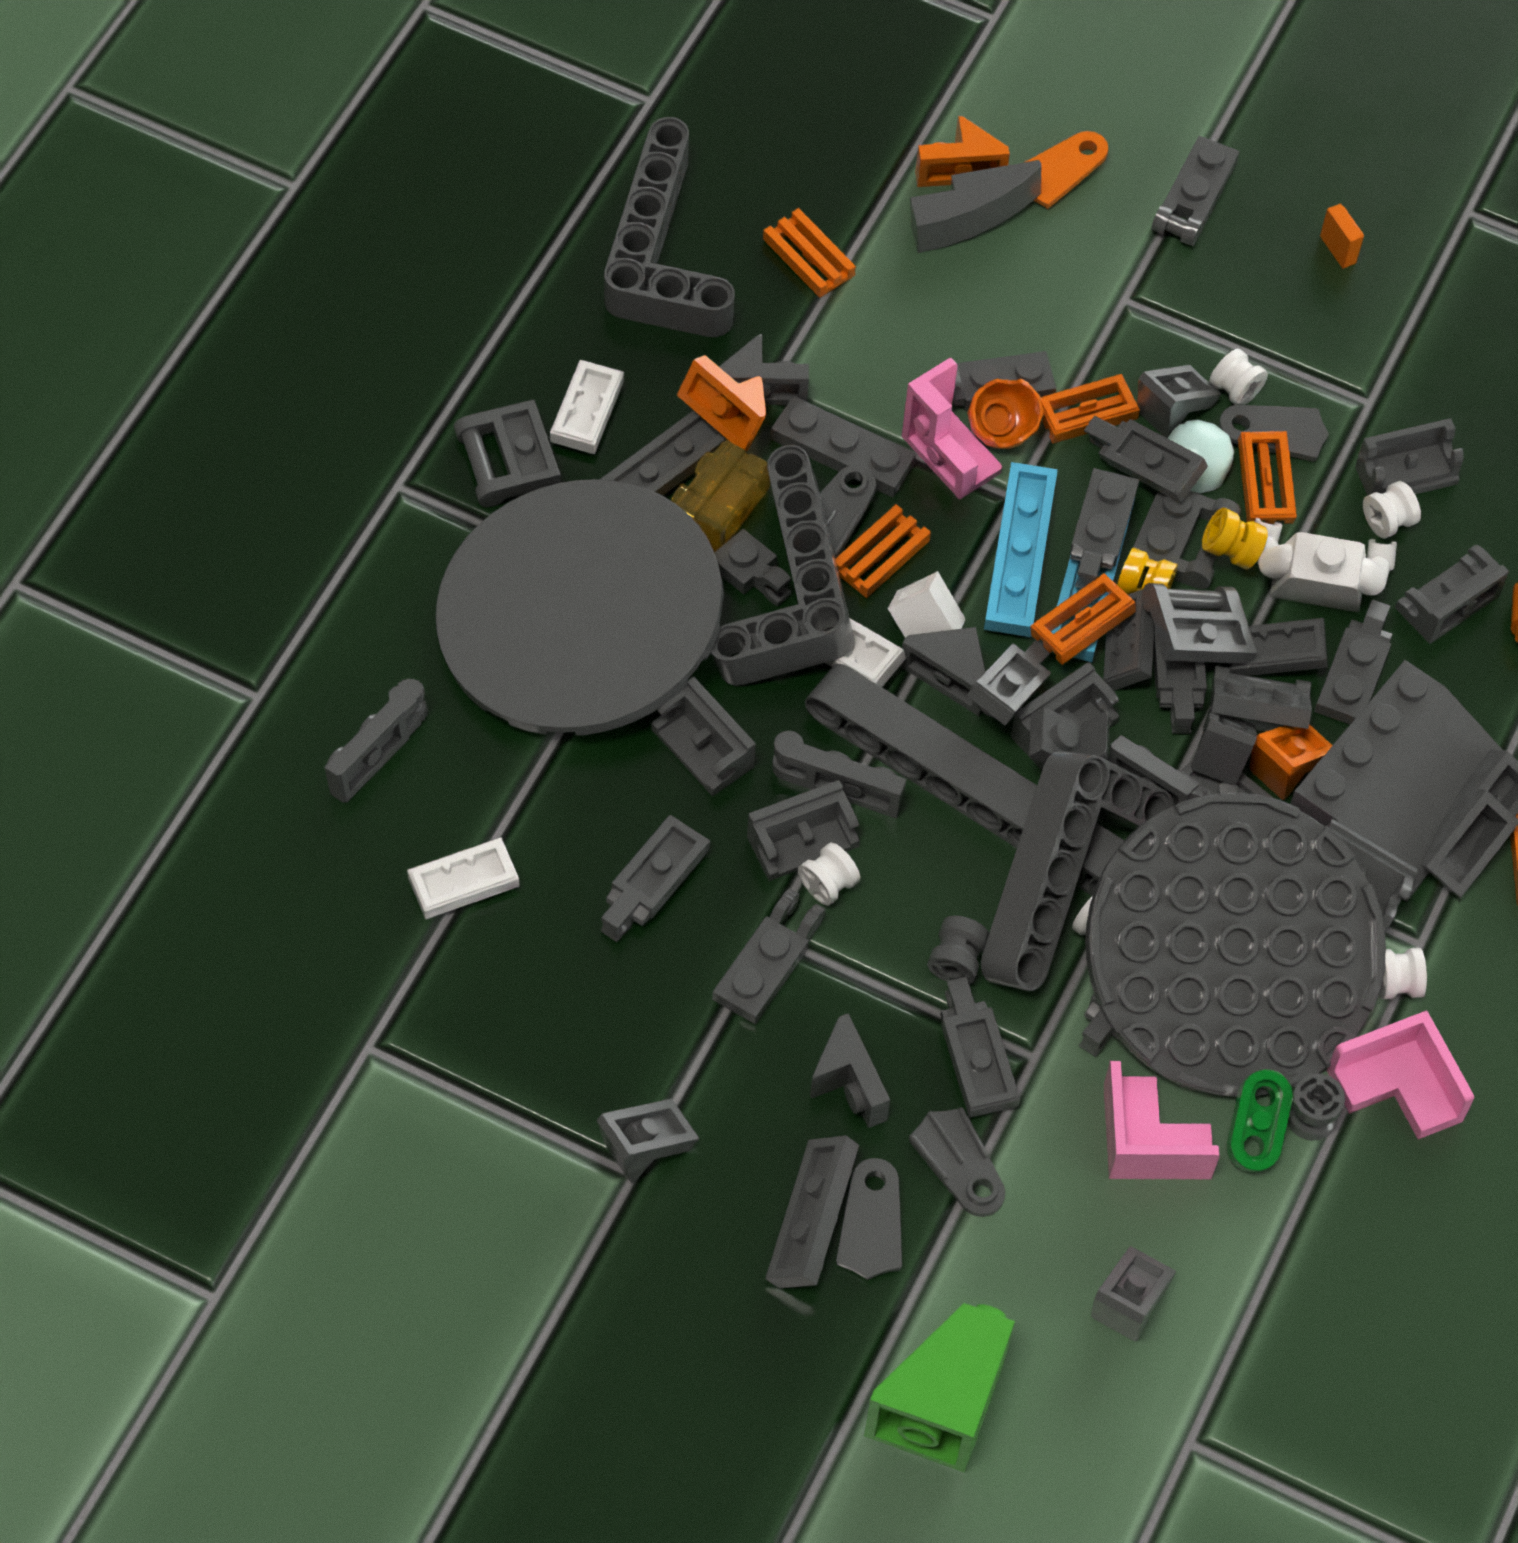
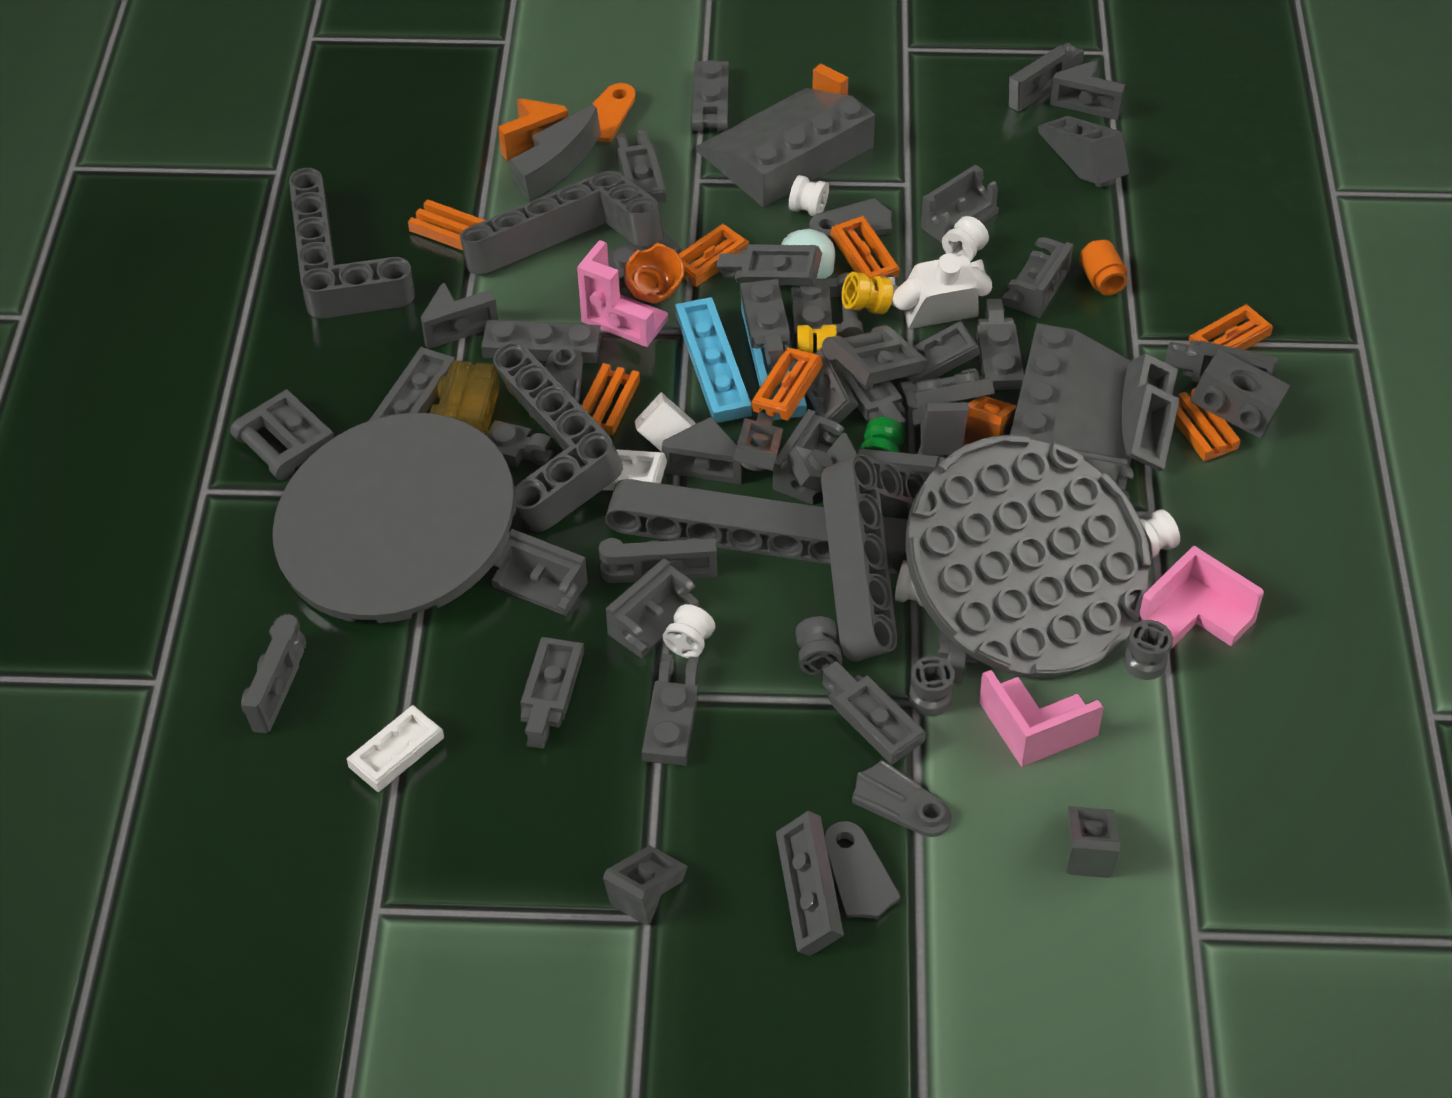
camera: 20 degrees left, 10 degrees down
white plate [550,360,624,454] -> none
orange slope [677,355,766,453] -> none
dark grey slope [810,1013,890,1128] -> none
bright green slope [864,1303,1015,1473] -> none
dark grey slope [1137,365,1221,438] -> none
green plate [1227,1069,1293,1173] -> none
none -> dark grey beam [460,171,664,274]
none -> dark grey hinge [616,129,666,203]
none -> dark grey slope [697,88,875,208]
none -> green wheel [861,417,905,453]
none -> dark grey wheel [909,656,955,717]

